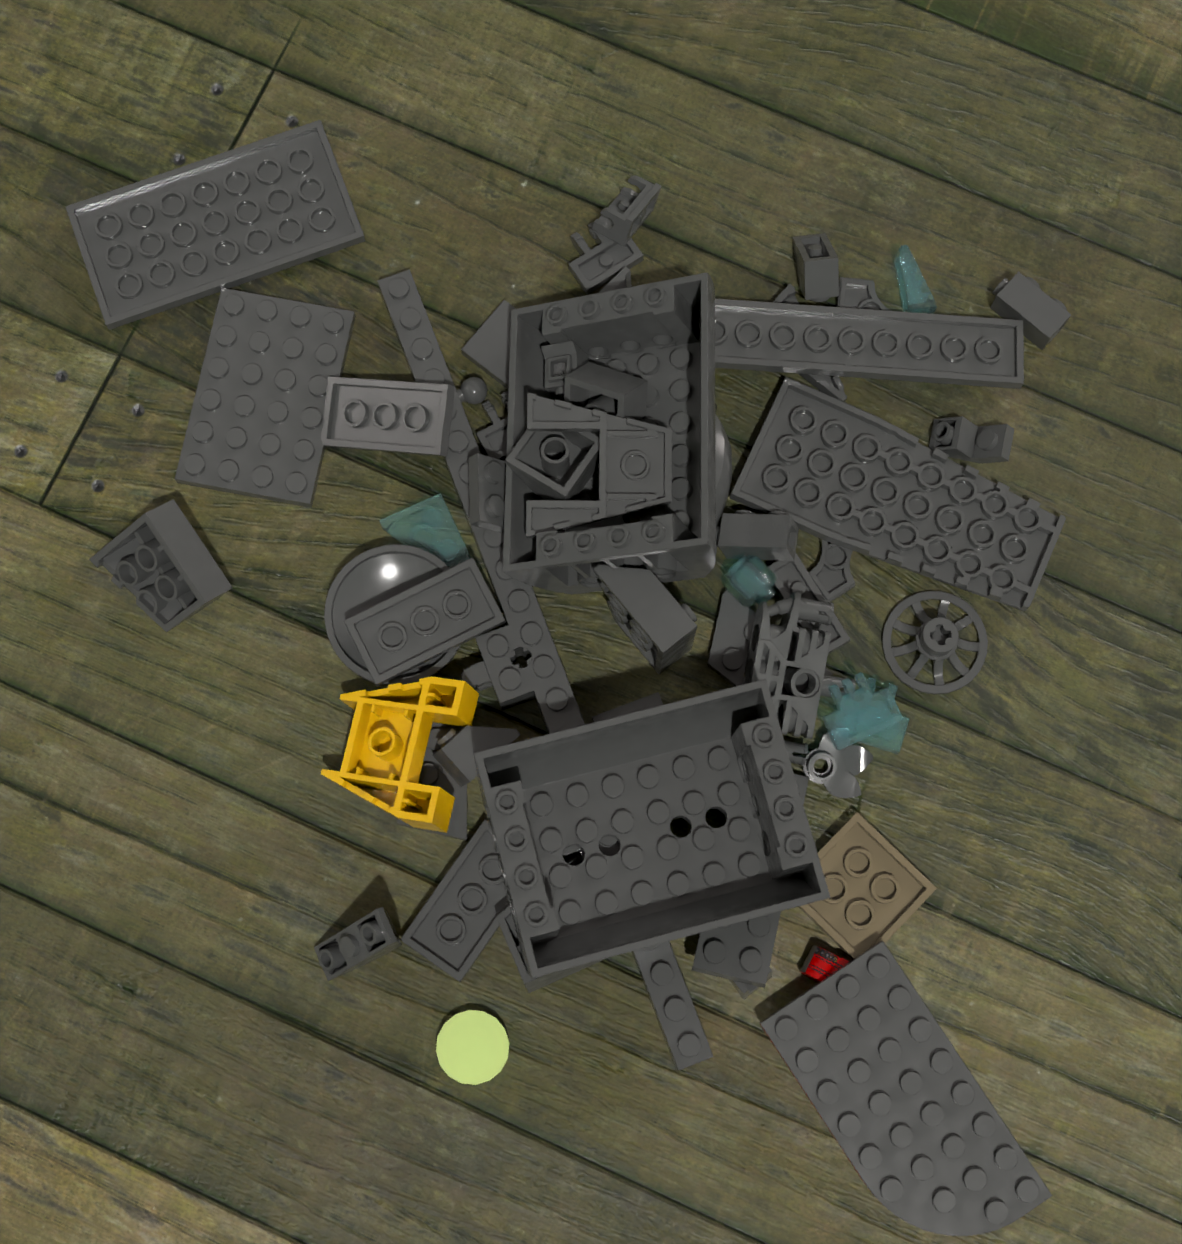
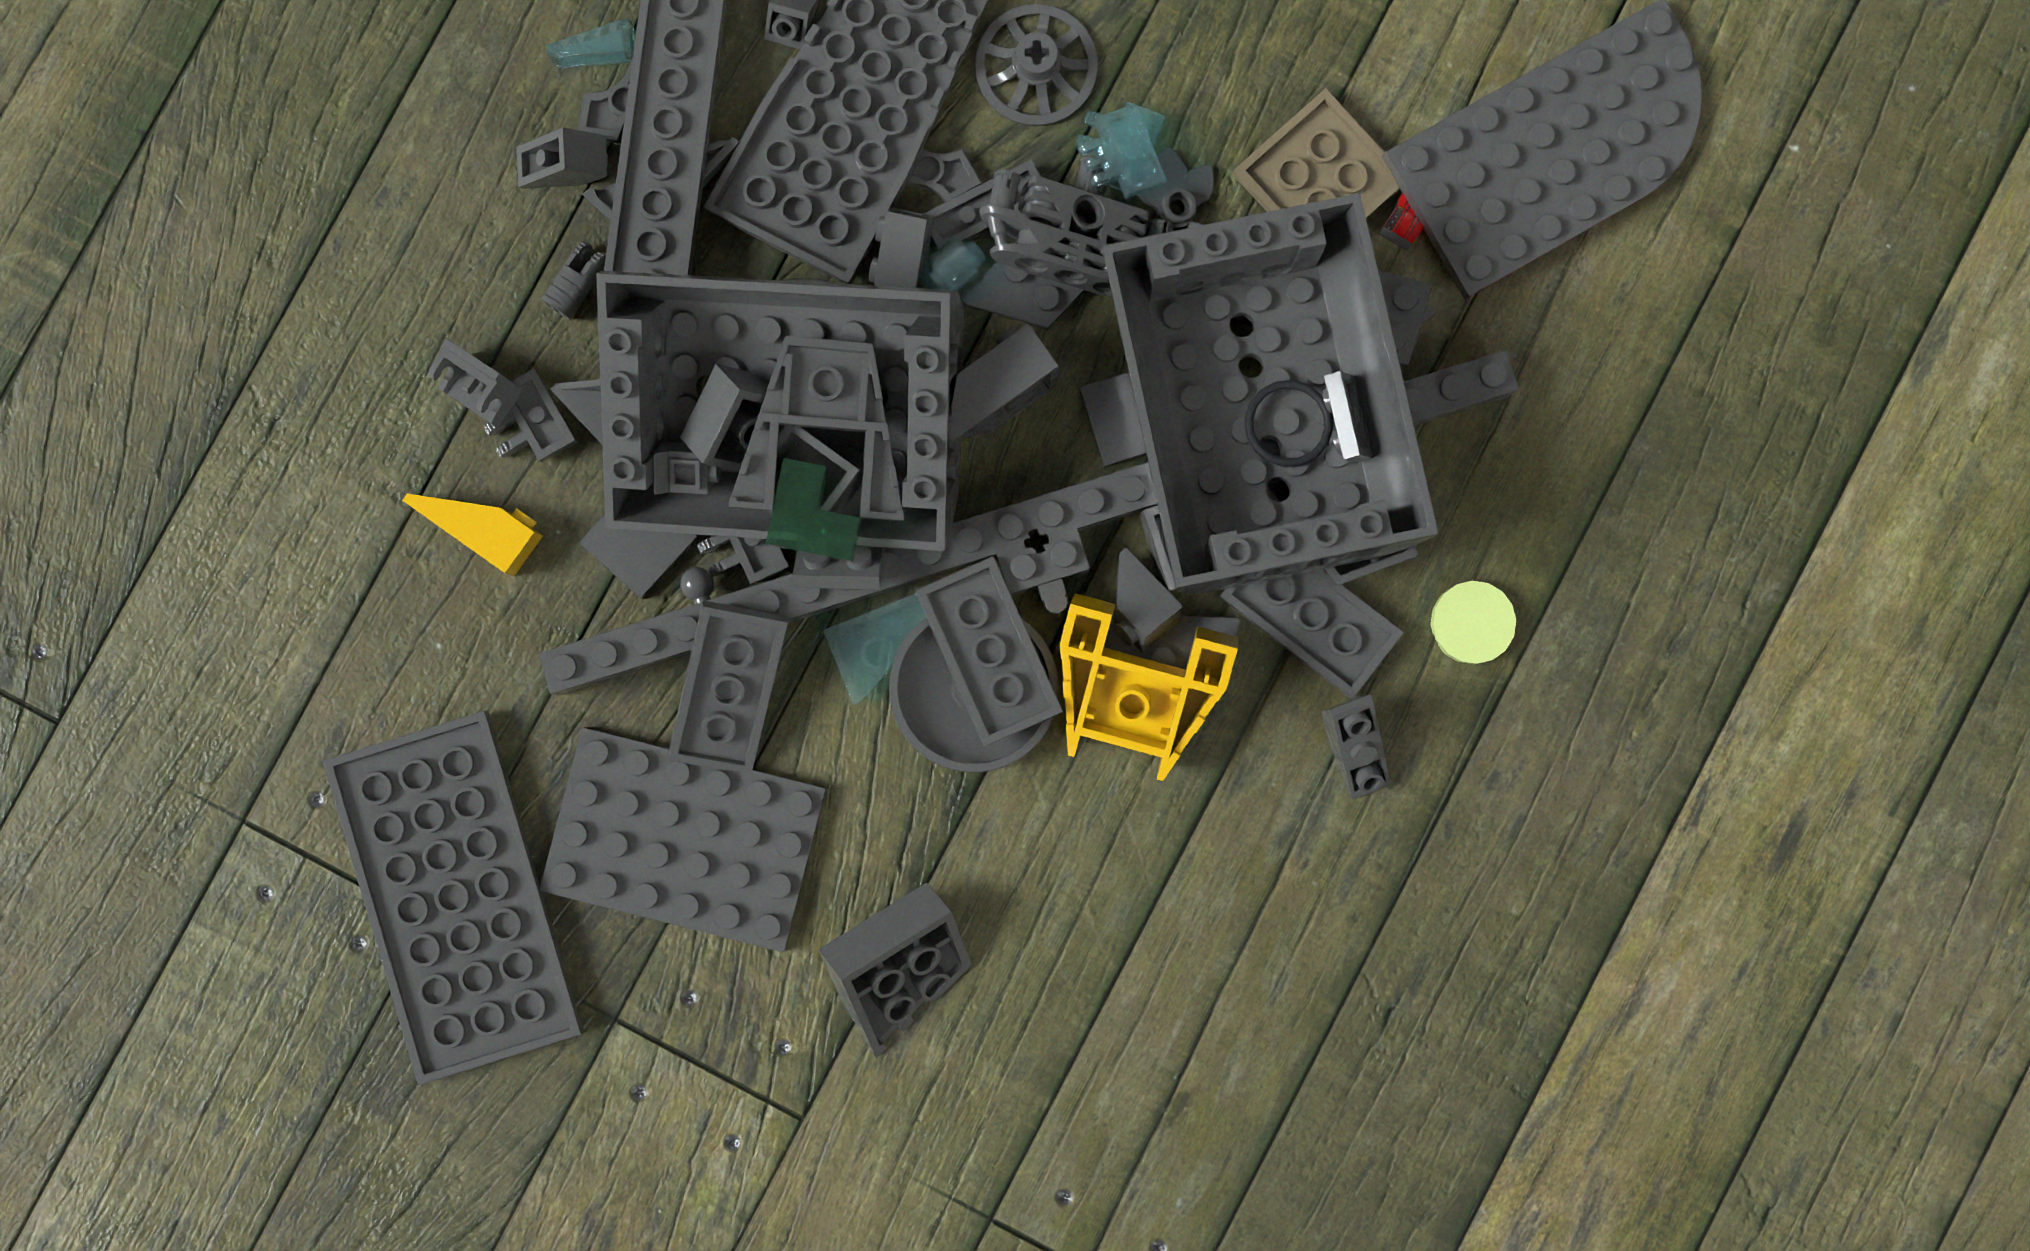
camera: 90 degrees left, 10 degrees up
none -> yellow slope [402,494,543,576]
none -> dark grey hinge [540,242,606,321]
none -> clear green tile [766,458,862,562]
none -> black piece [1244,380,1333,467]
none -> plate [1323,371,1373,463]

